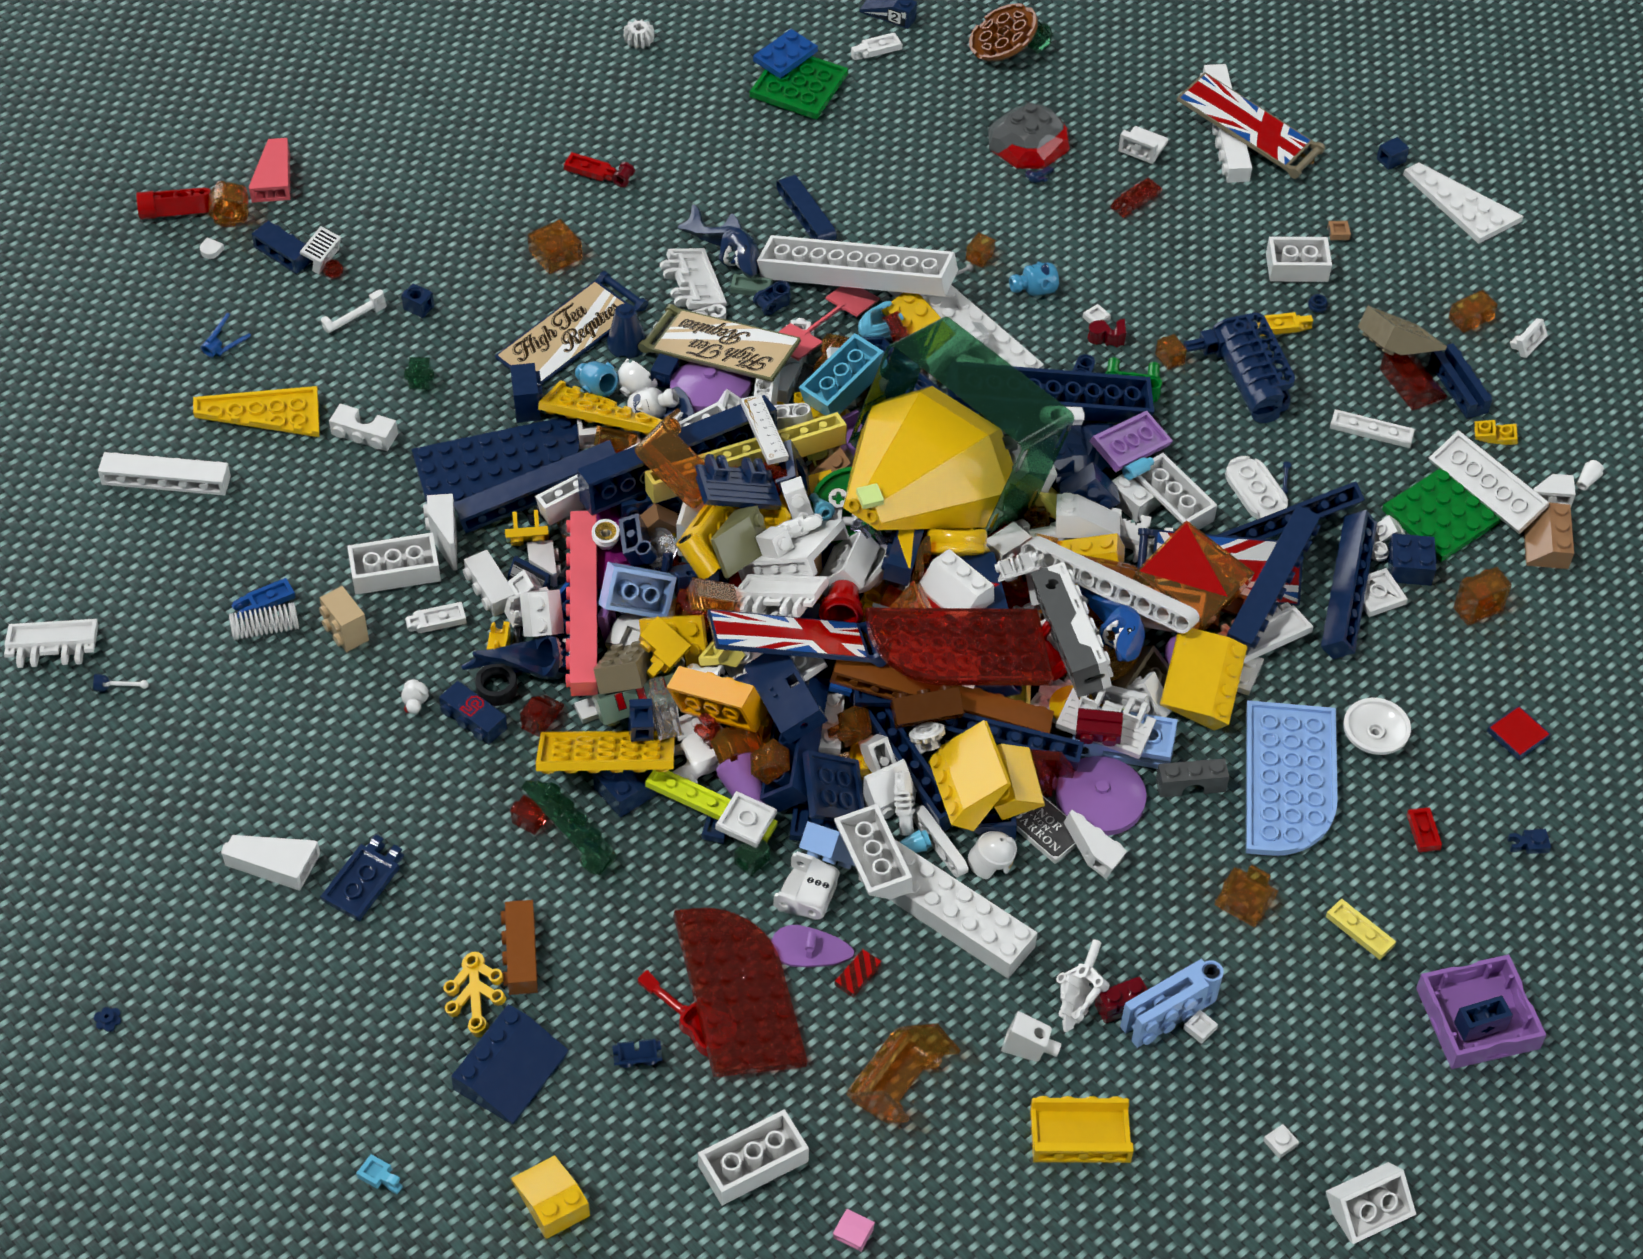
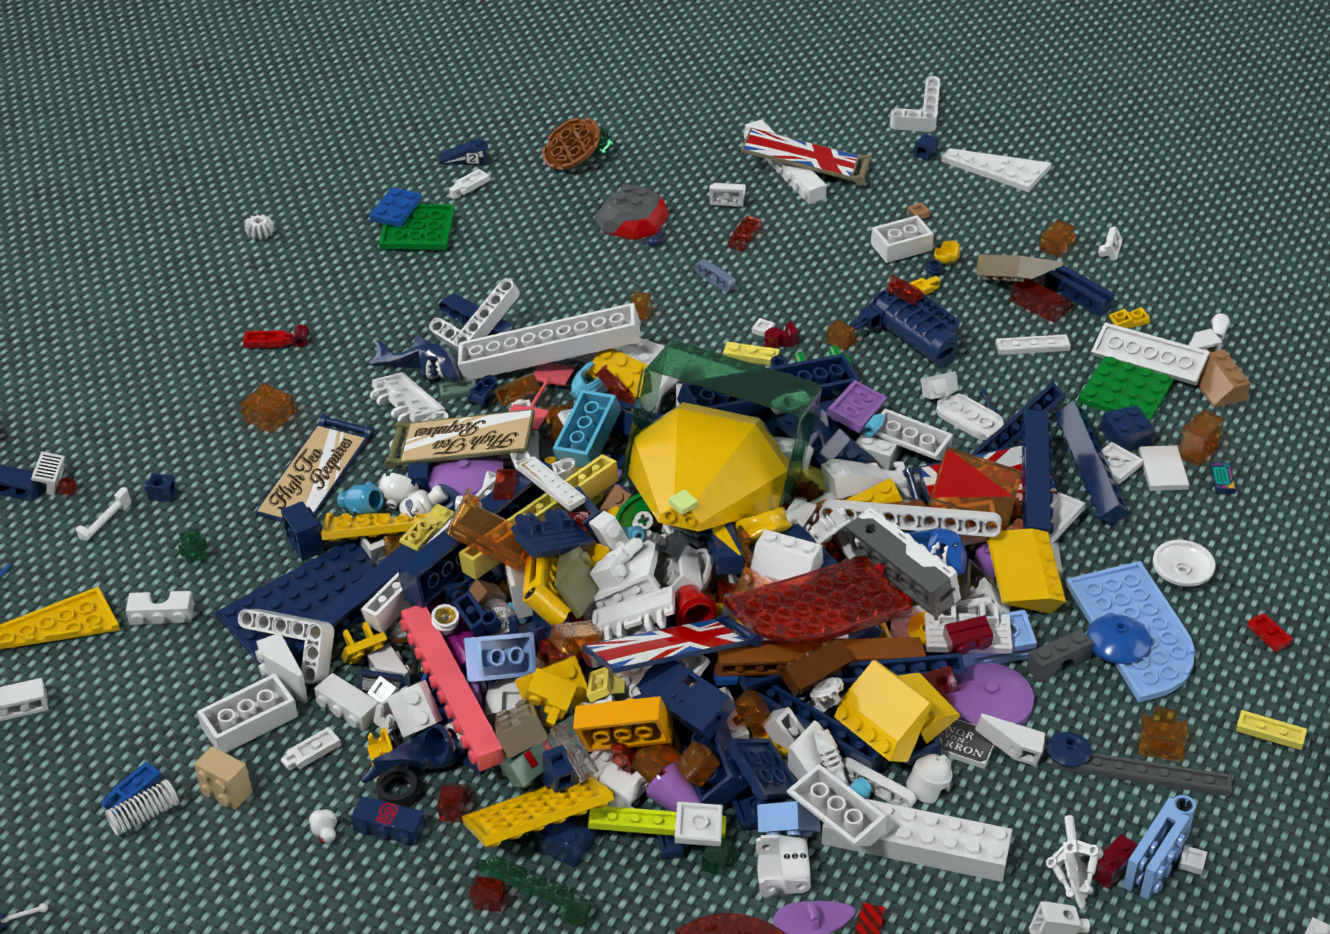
camera: 20 degrees left, 10 degrees down
white tile [574,697,599,724] -> none
dark blue cone [607,303,646,359] -> none
dark azure piece [1009,261,1059,296] -> none
white plate [1371,541,1389,561] -> none
white bracket [1374,515,1405,542] -> none
red tile [1487,706,1551,761] -> none
none -> white beam [238,609,334,684]
none -> light yellow slope [399,504,454,551]
none -> white beam [429,278,520,351]
none -> clear red tile [492,469,518,500]
none -> clear orange brick [495,373,540,406]
none -> black piece [648,532,687,560]
none -> sand blue beam [695,259,736,292]
none -> light yellow plate [723,342,780,365]
none -> clear red hinge [886,274,924,305]
none -> white beam [890,76,940,132]
none -> white slope [920,372,959,399]
none -> yellow hair [934,241,960,265]
none -> dark blue dish [1047,732,1092,768]
none -> dark grey tile [1051,753,1232,797]
none -> blue dish [1087,614,1151,664]
none -> white tile [1138,445,1189,491]
none -> tile [1210,462,1236,494]

